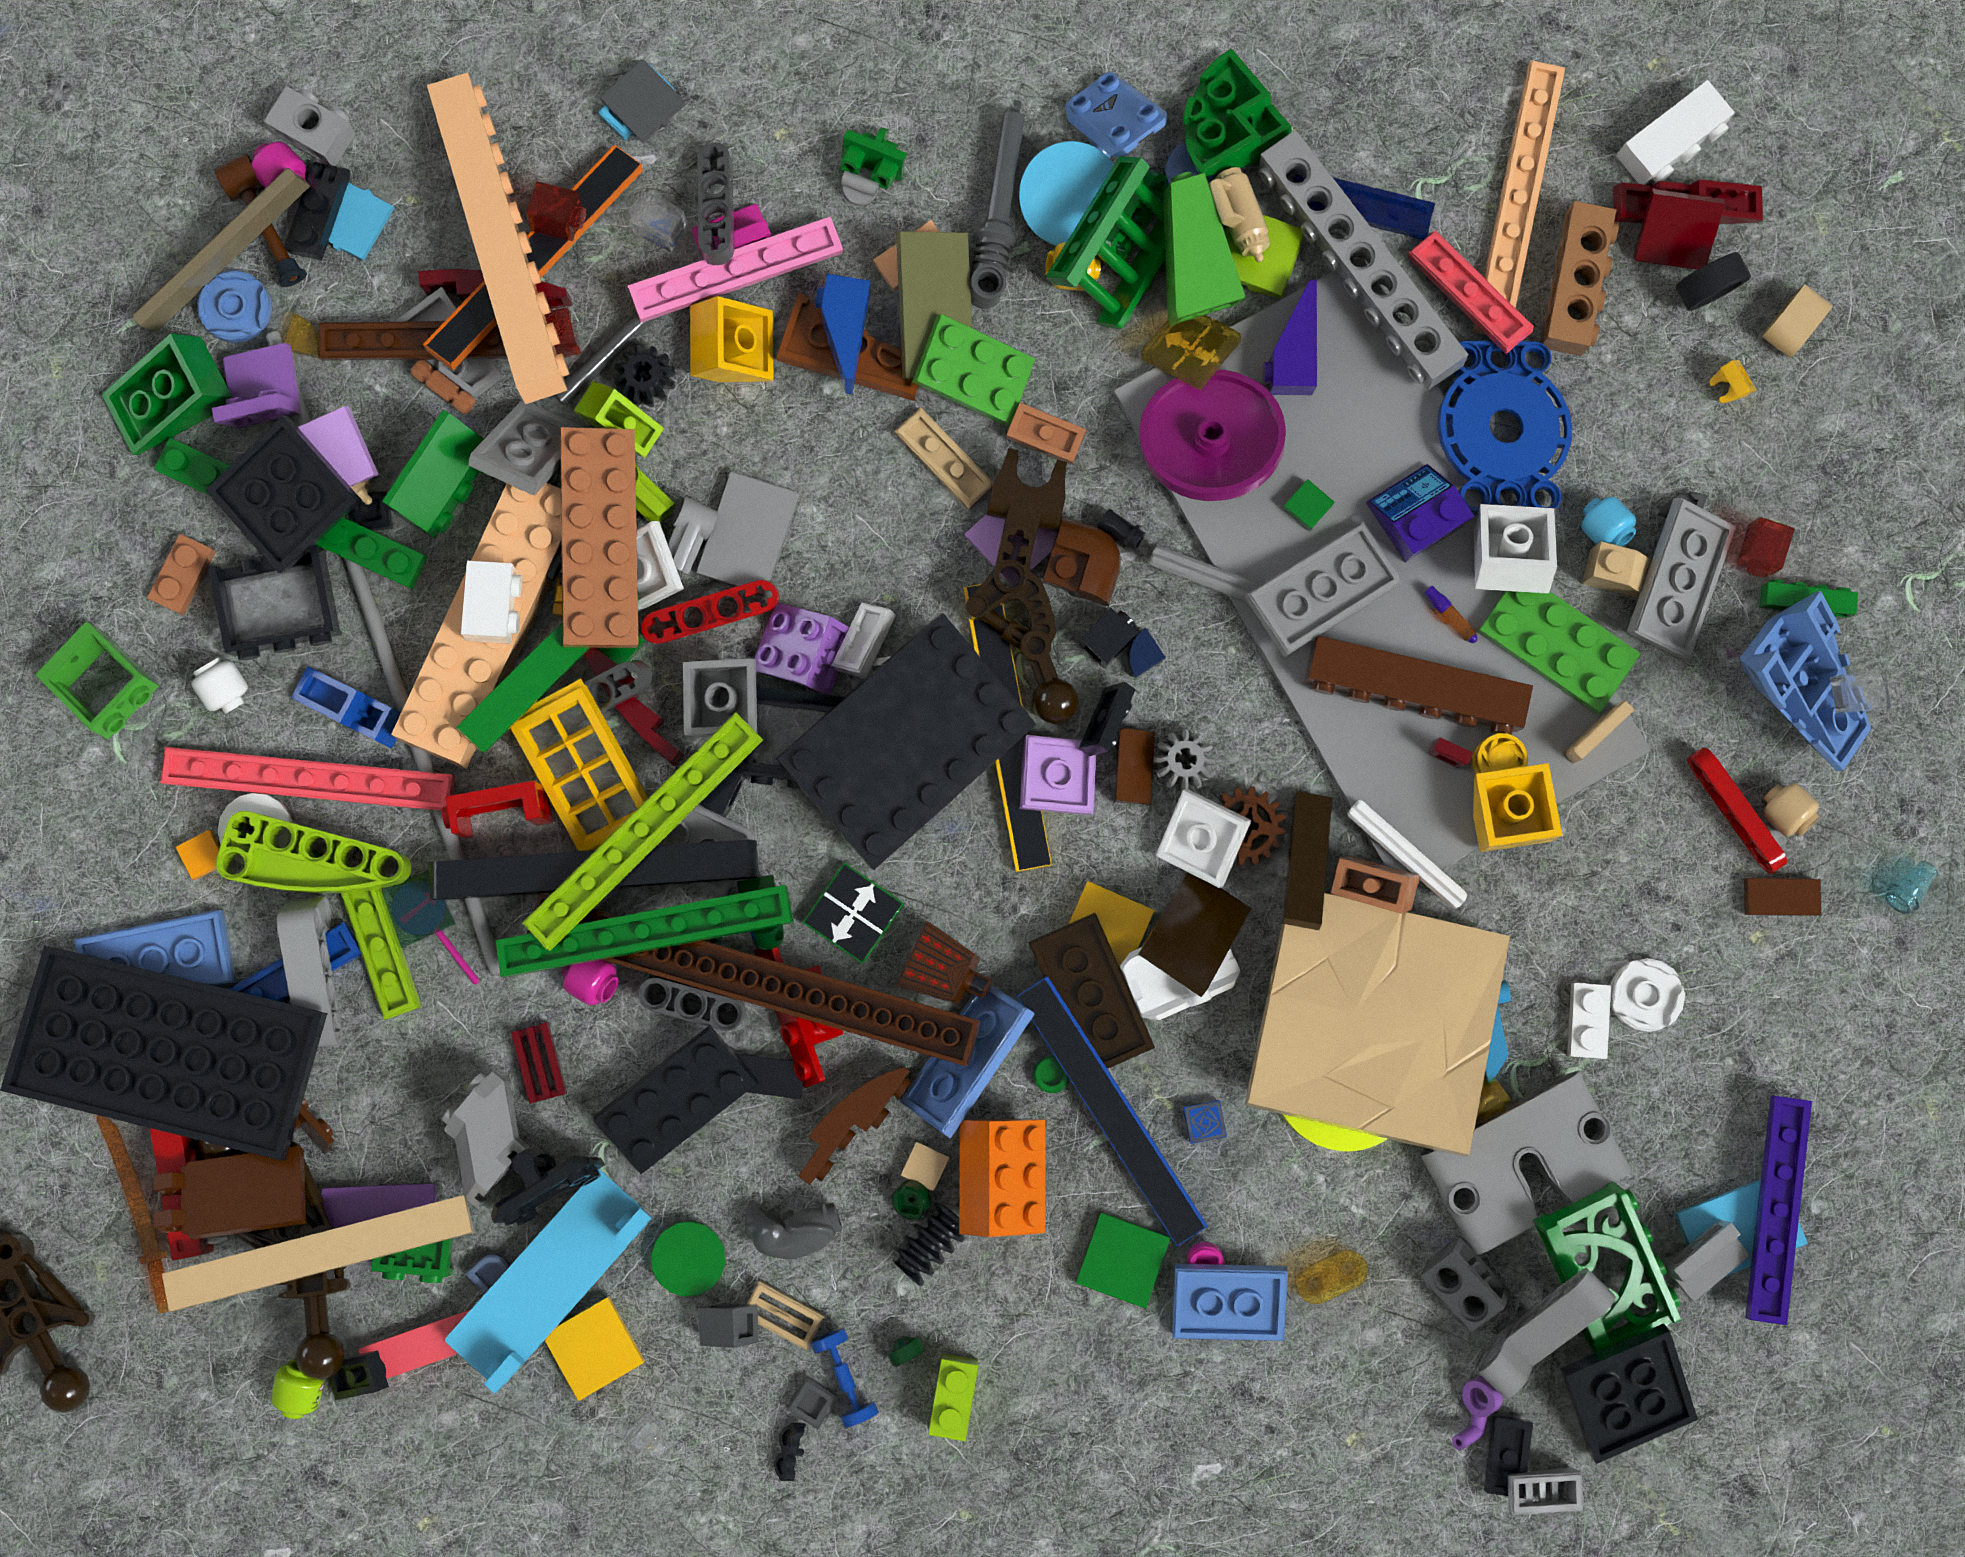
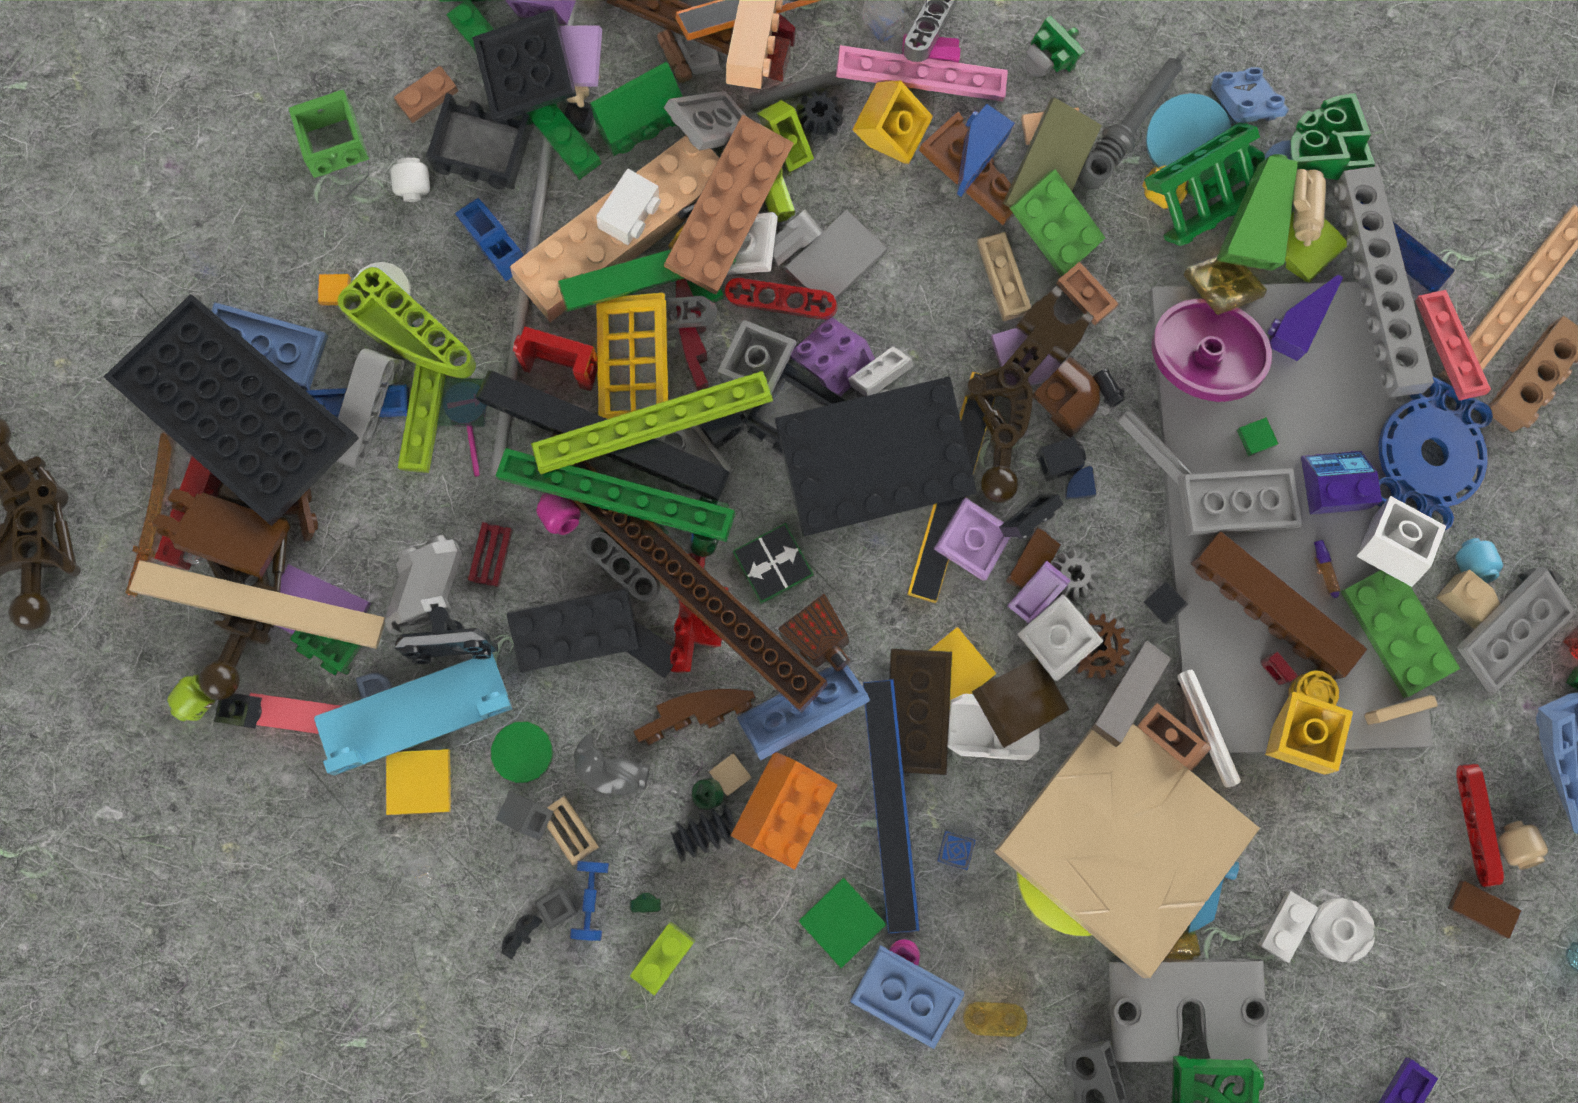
camera: 30 degrees right, 5 degrees down
coral tile [160,747,455,811] -> none
green tile [1033,1056,1070,1093] -> none
none -> medium lavender tile [1007,561,1070,624]
none -> black tile [1144,581,1188,625]

